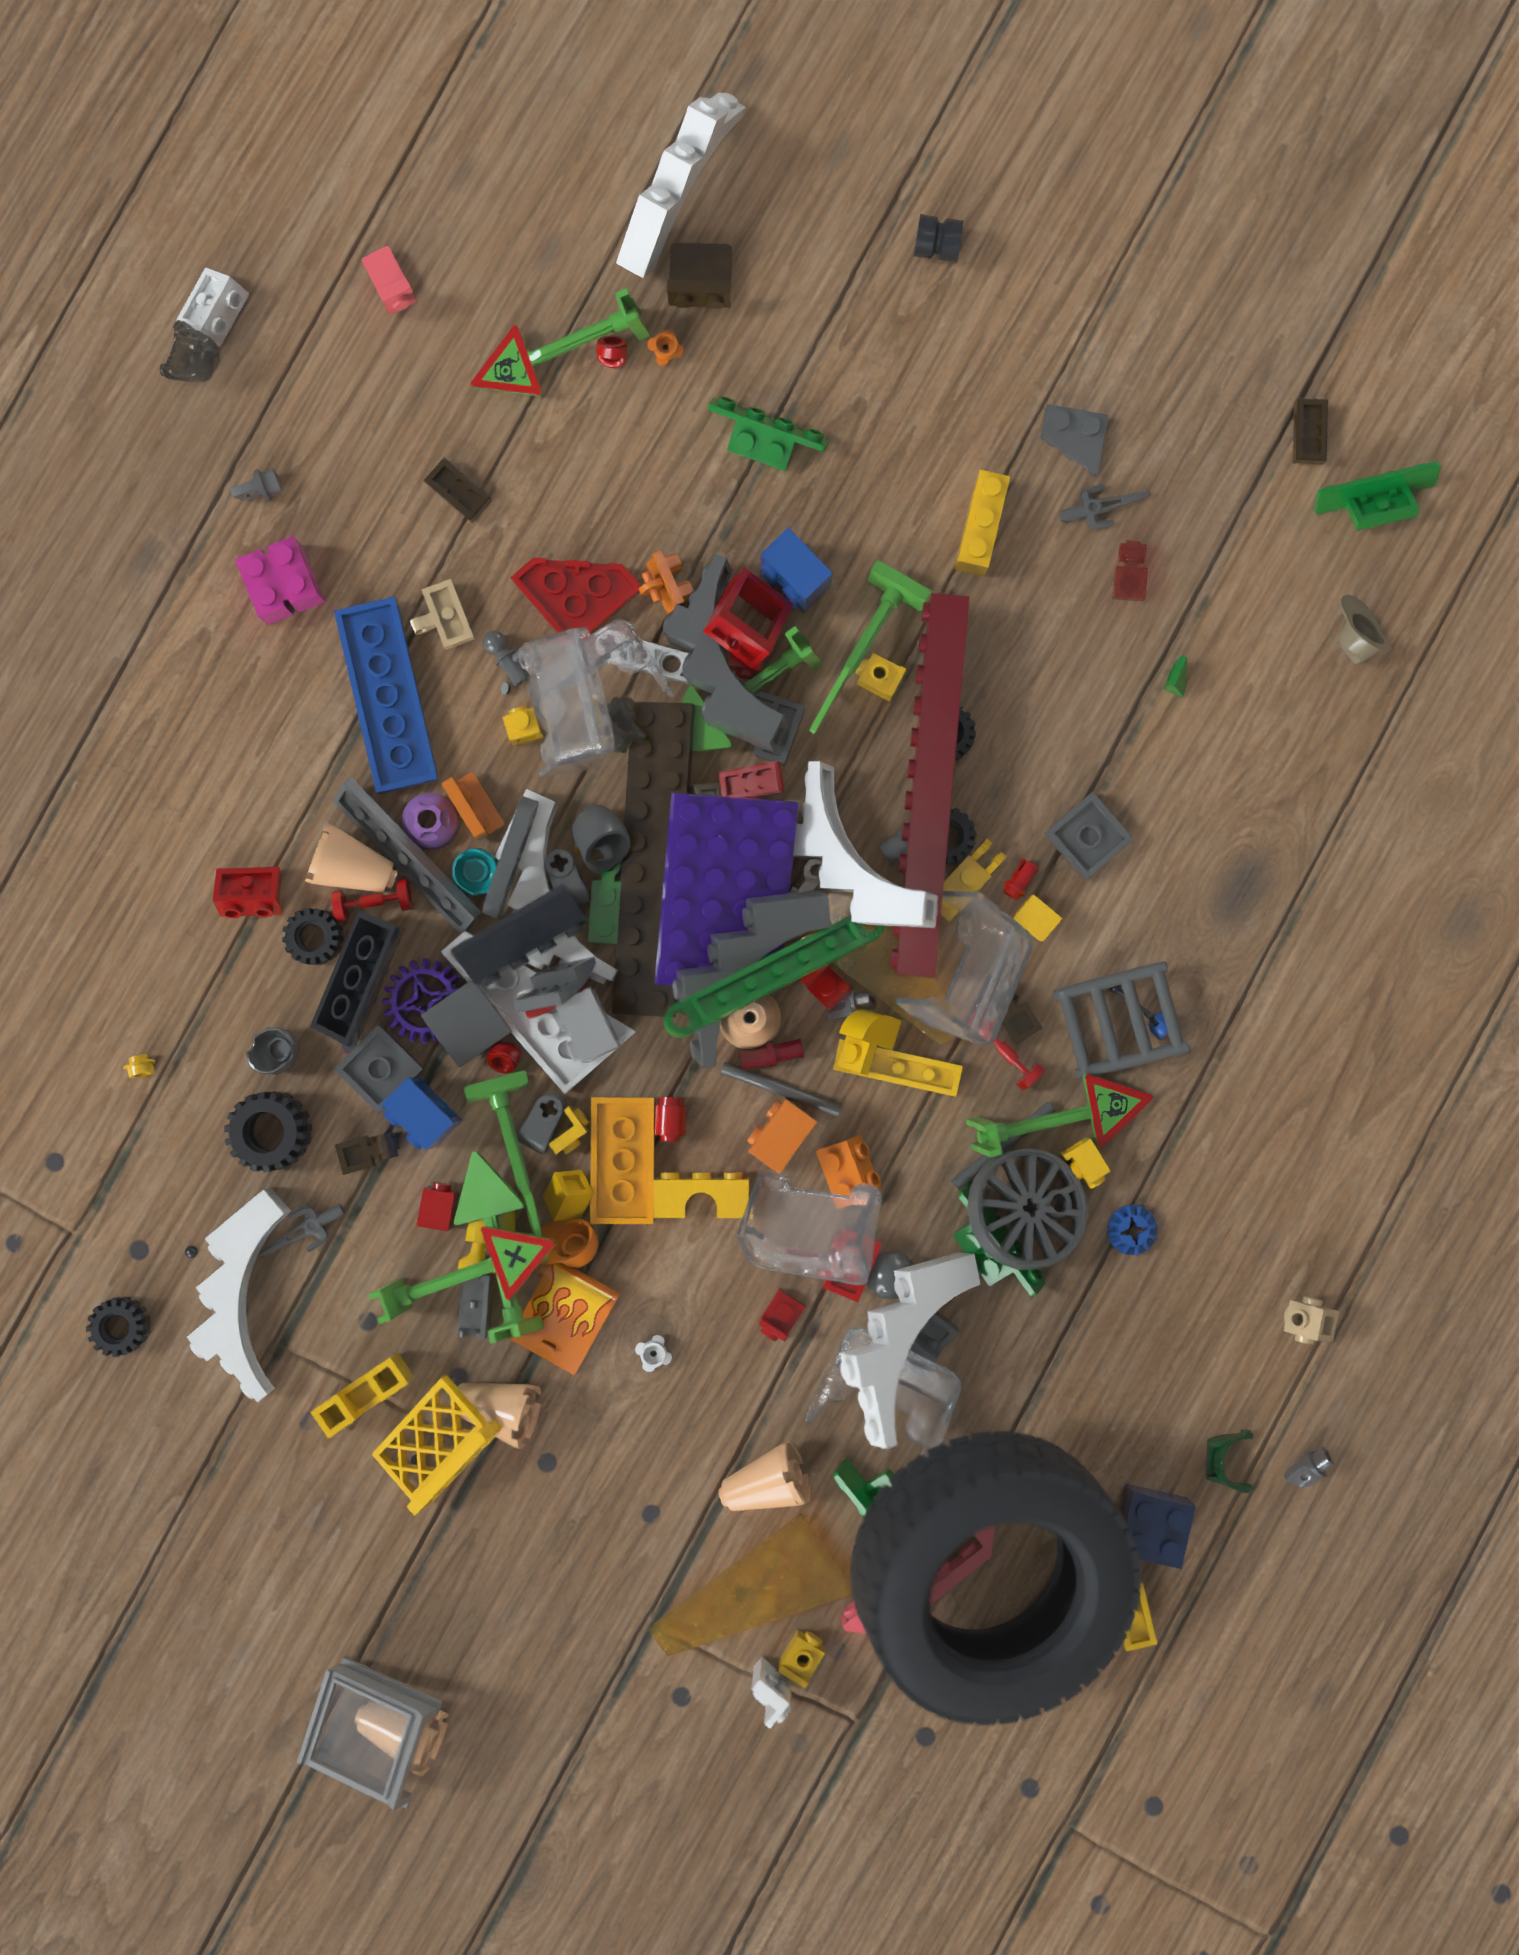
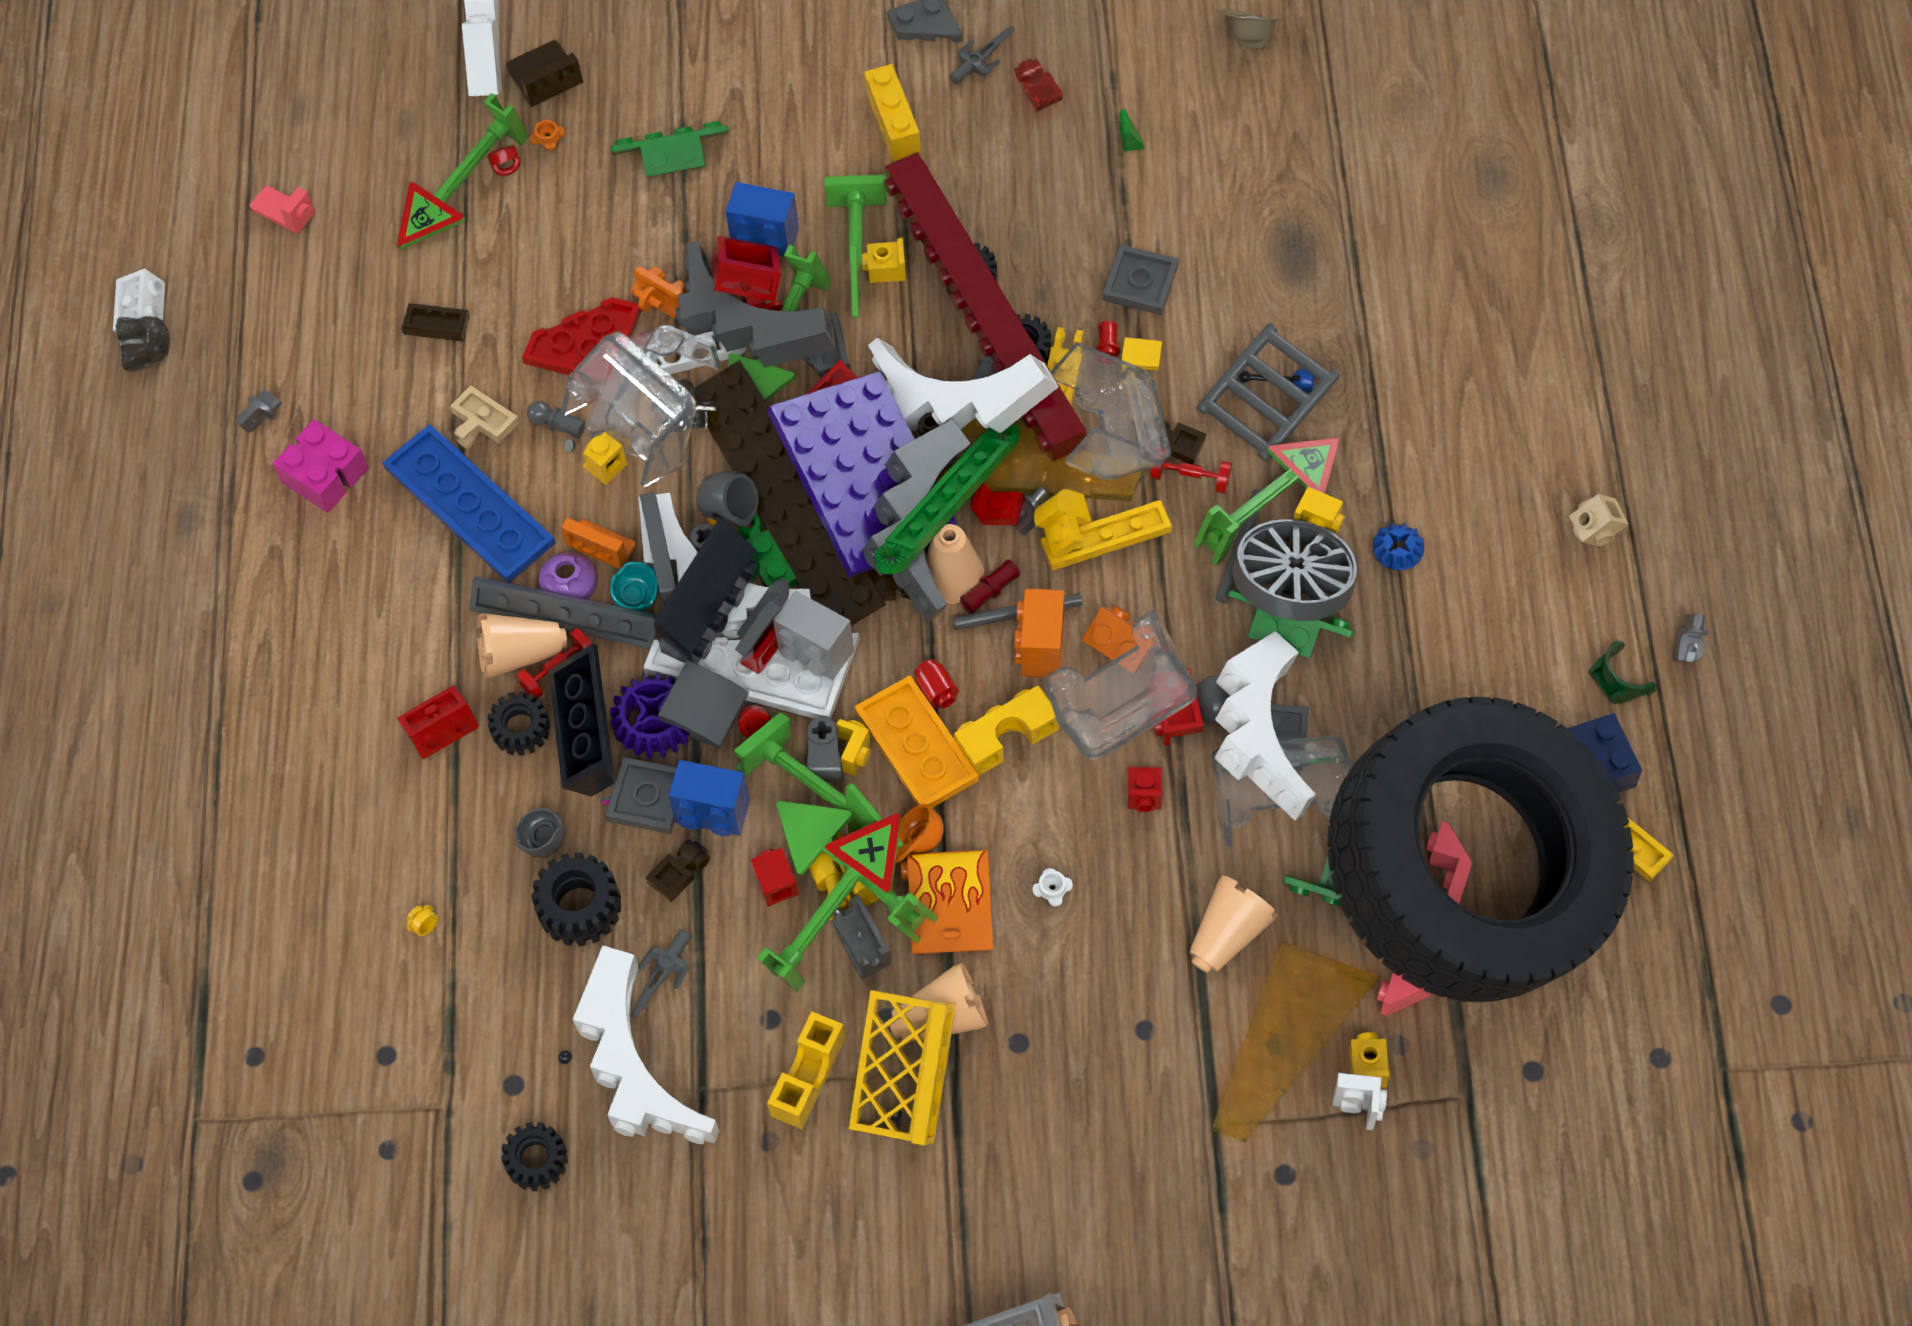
camera: 25 degrees left, 25 degrees down
yellow panel [543,1170,594,1221] -> none

